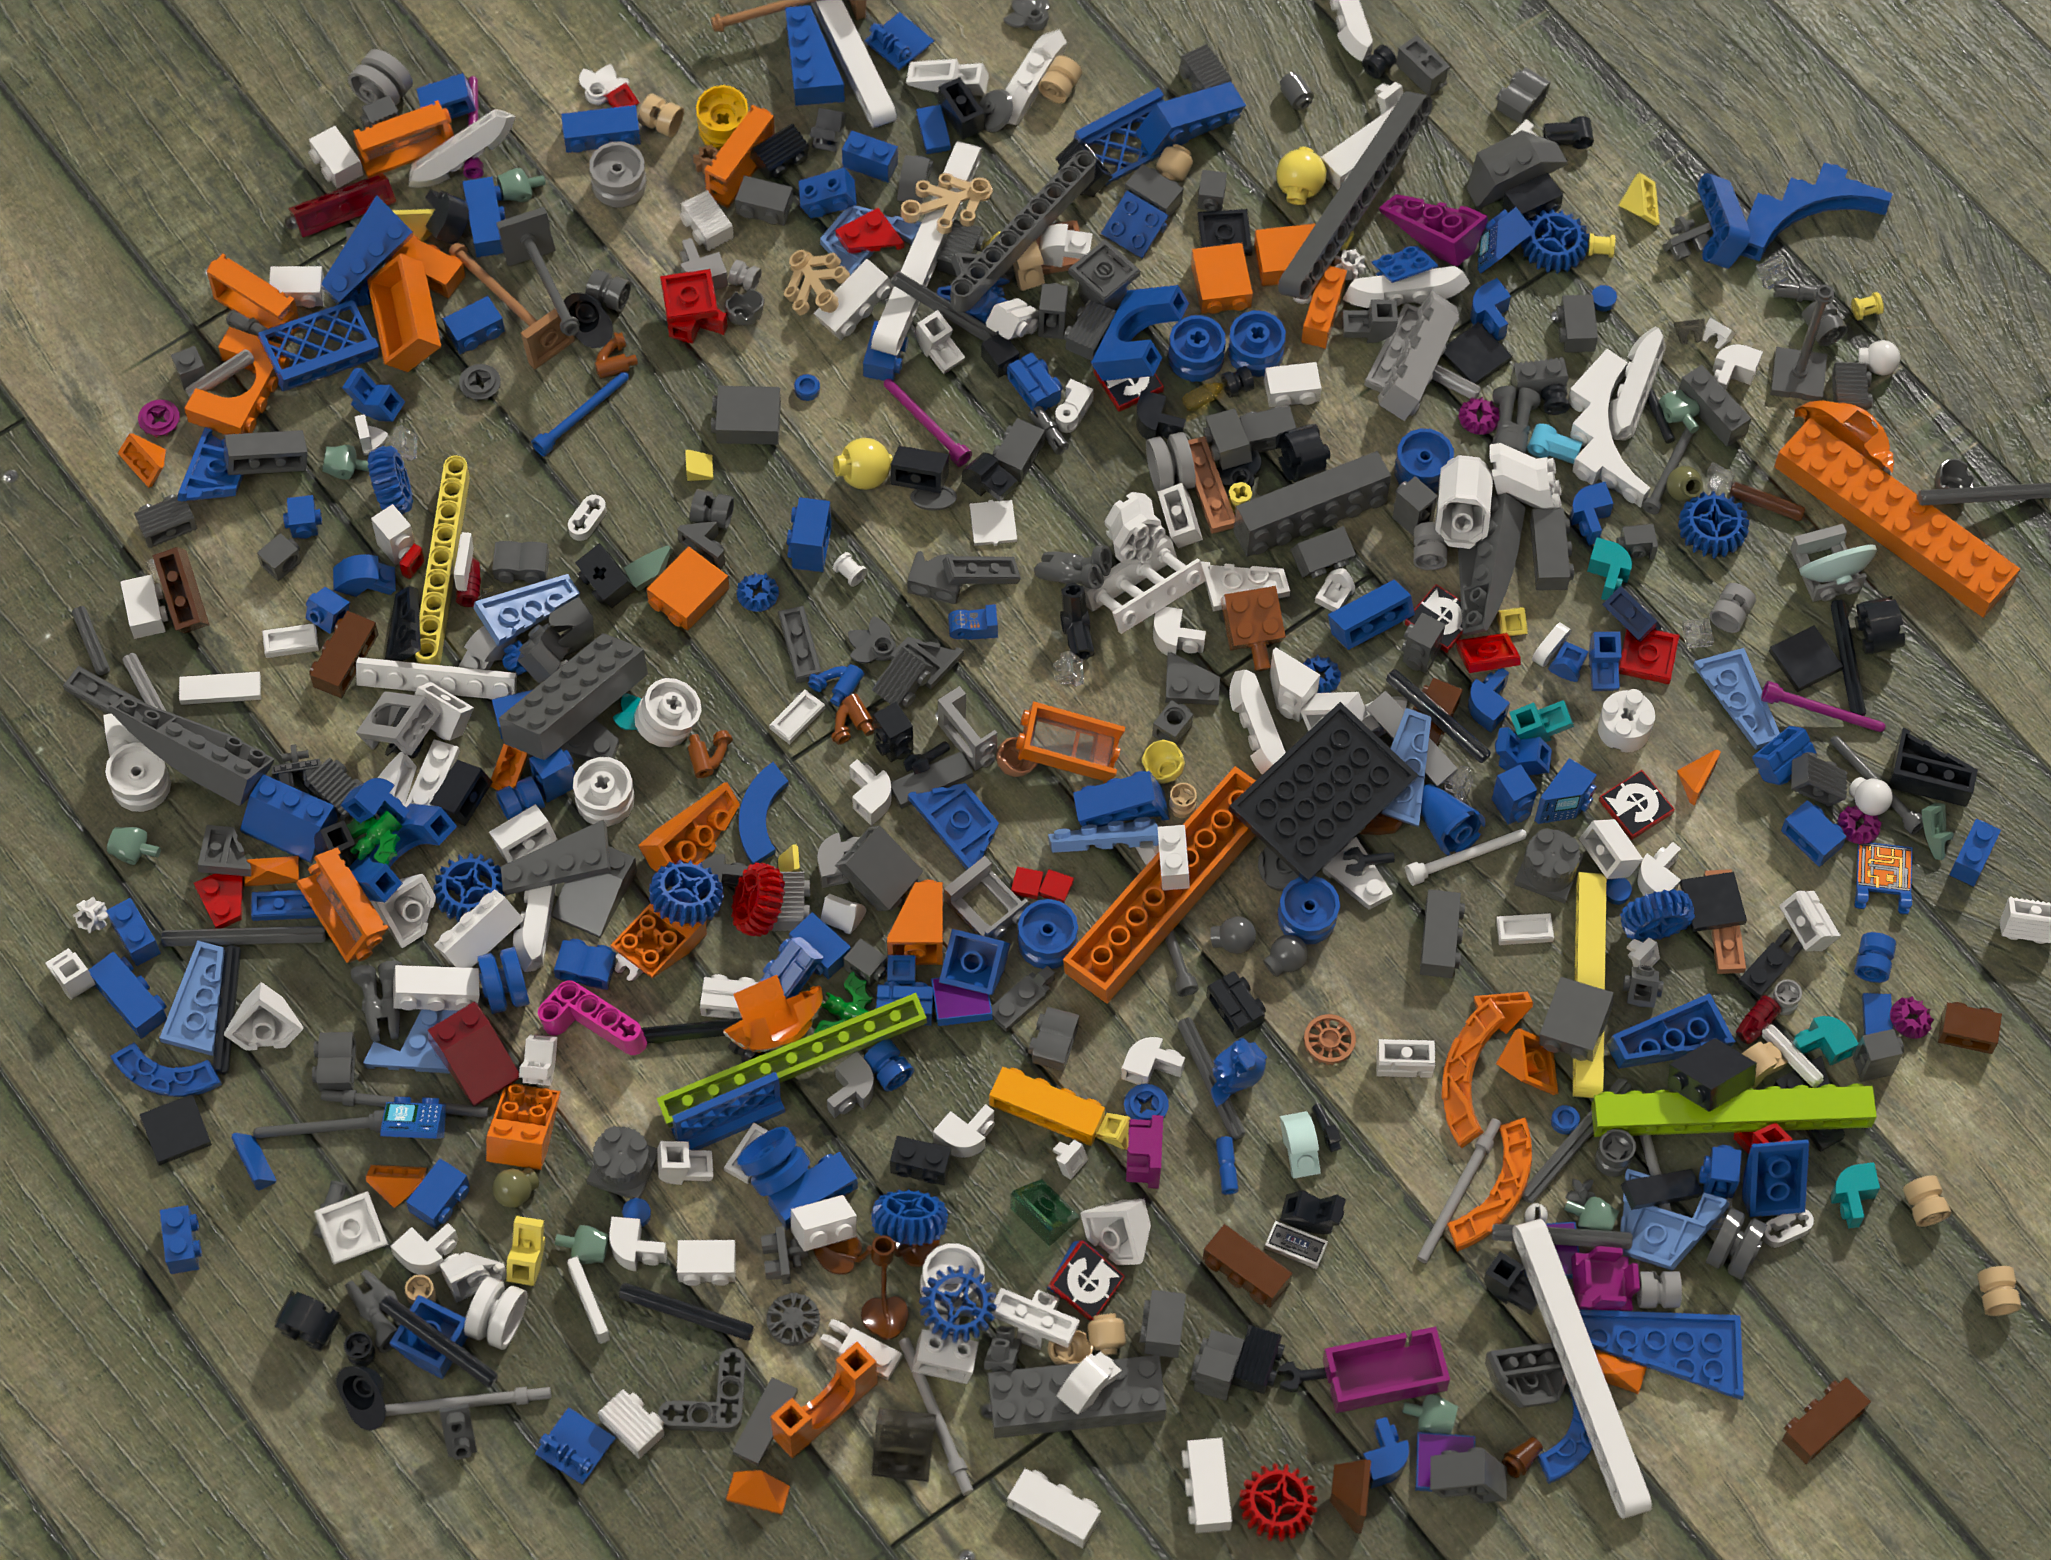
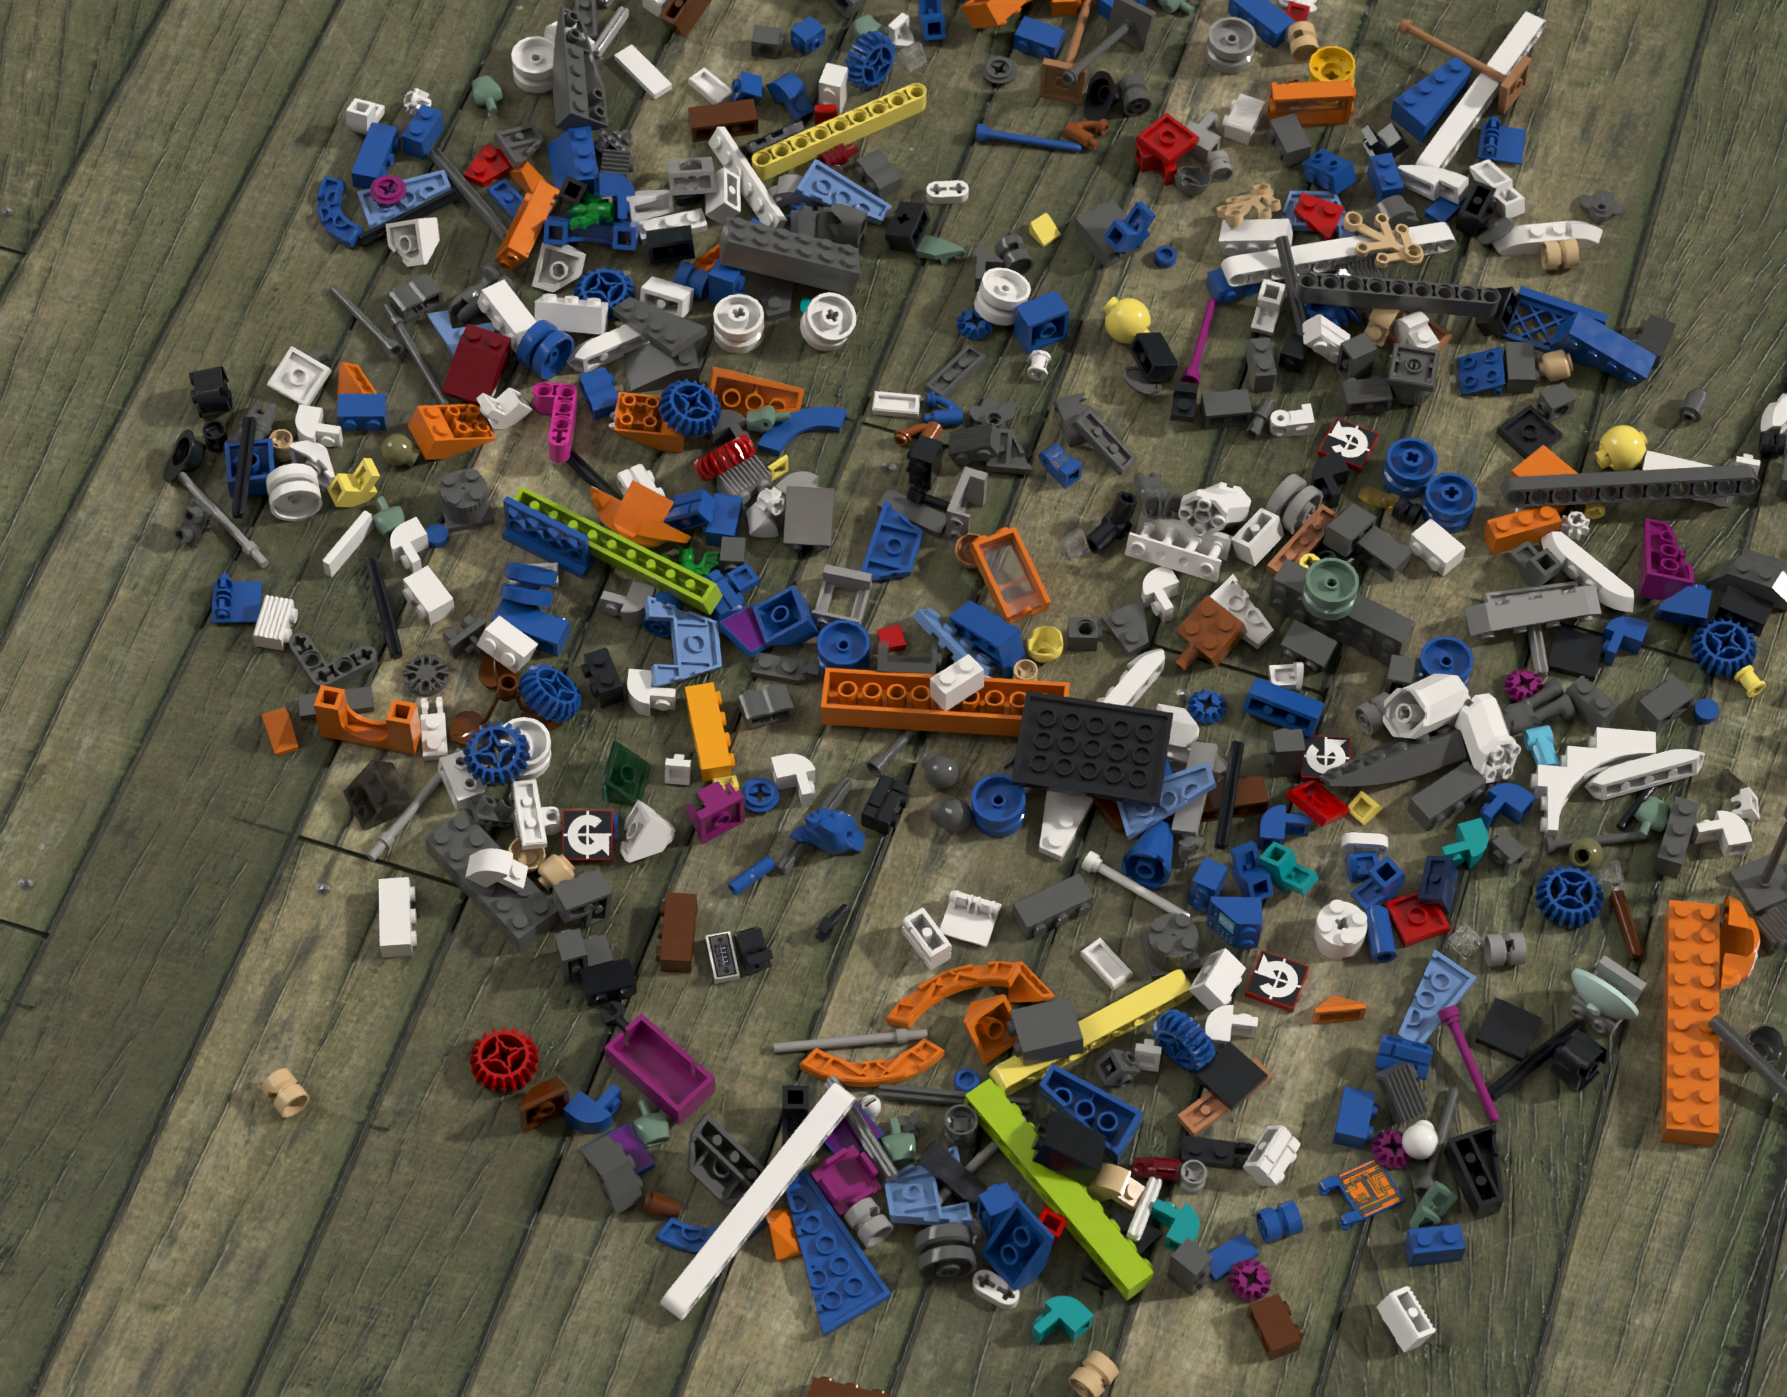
camera: 55 degrees right, 5 degrees down
black tile [139,1094,212,1166] -> none
blue brick [160,1205,202,1274] -> none
blue slope [231,1133,276,1191] -> none
blue slope [380,1097,446,1139] -> none
white tile [454,532,474,591] -> none
orange brick [647,546,729,631] -> none
white brick [657,1141,713,1185] -> none
dark orange plant [687,730,733,778] -> none
black brick [750,124,810,180] -> none
white brick [849,759,891,826] -> none
orange slope [887,880,943,965] -> none
white piece [970,500,1017,546] -> none
blue brick [1007,352,1062,415] -> none
red tile [1011,866,1043,900] -> none
blue arch [1091,285,1189,381] -> none
white brick [1182,1438,1232,1533] -> none
orange brick [1191,243,1253,314] -> none
white slope [1270,647,1320,722] -> none
black brick [1276,423,1331,482] -> none
light aqua brick [1280,1111,1321,1179] -> none
nougat wheel [1304,1014,1356,1065] -> none
black bar [1343,847,1395,876] -> none
blue hinge [1371,246,1438,283] -> none
black wheel [1541,384,1570,415] -> none
blue tile [1606,878,1632,905] -> none
none -> magenta gear [370,175,407,207]
none -> medium blue wing [644,596,722,688]
none -> sand green piece [746,405,791,432]
none -> white gear [756,487,786,518]
none -> dark grey panel [877,640,942,674]
none -> white hinge [940,890,1001,948]
none -> white wheel [974,268,1031,326]
none -> blue brick [1103,201,1156,252]
none -> dark grey brick [1246,338,1277,392]
none -> sand green wheel [1302,558,1359,621]
none -> blue brick [1364,905,1397,963]
none -> white slope [1398,165,1469,204]

